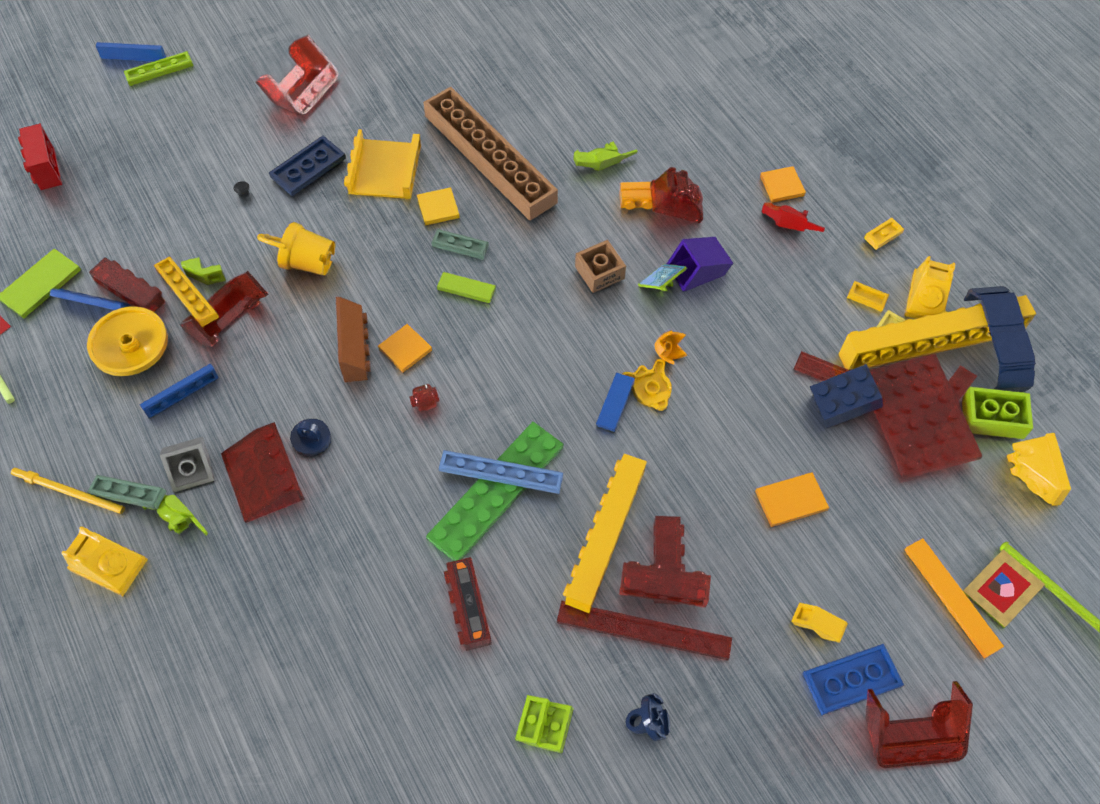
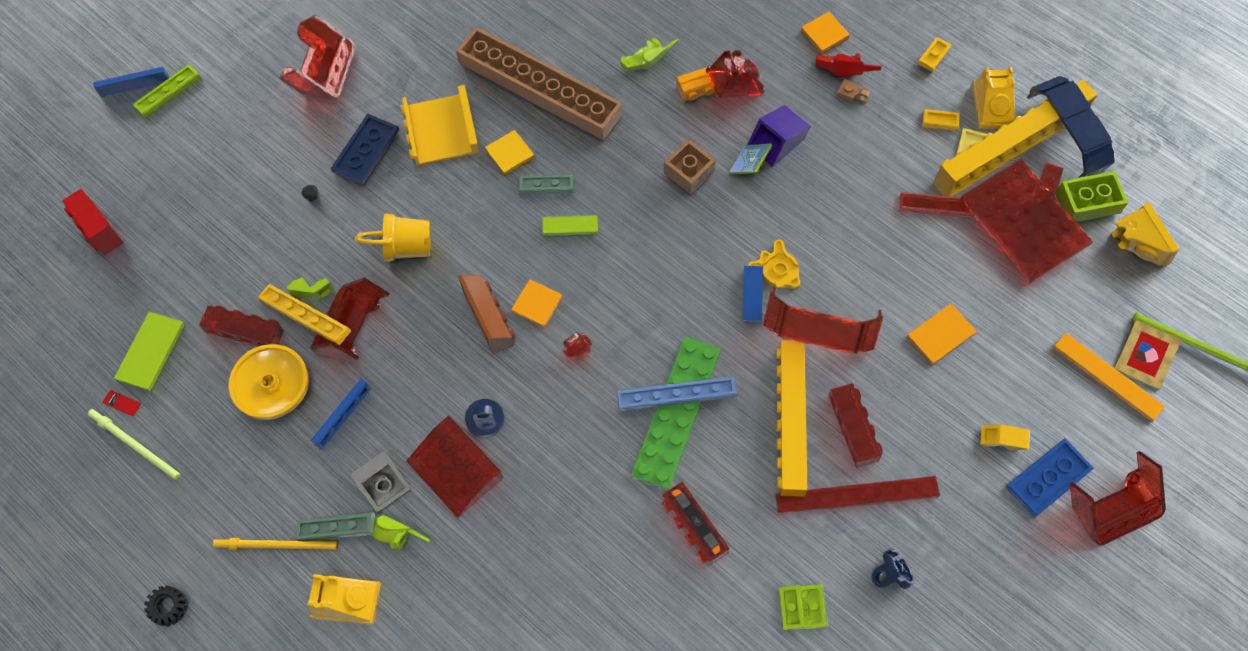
camera: 15 degrees left, 5 degrees up
blue tile [50,289,130,310] -> none
clear red brick [619,561,711,608] -> none
light orange piece [655,330,687,365] -> none
dark blue brick [810,364,884,428] -> none
none -> clear red windscreen [763,287,883,354]
none -> medium nougat plate [837,79,870,103]

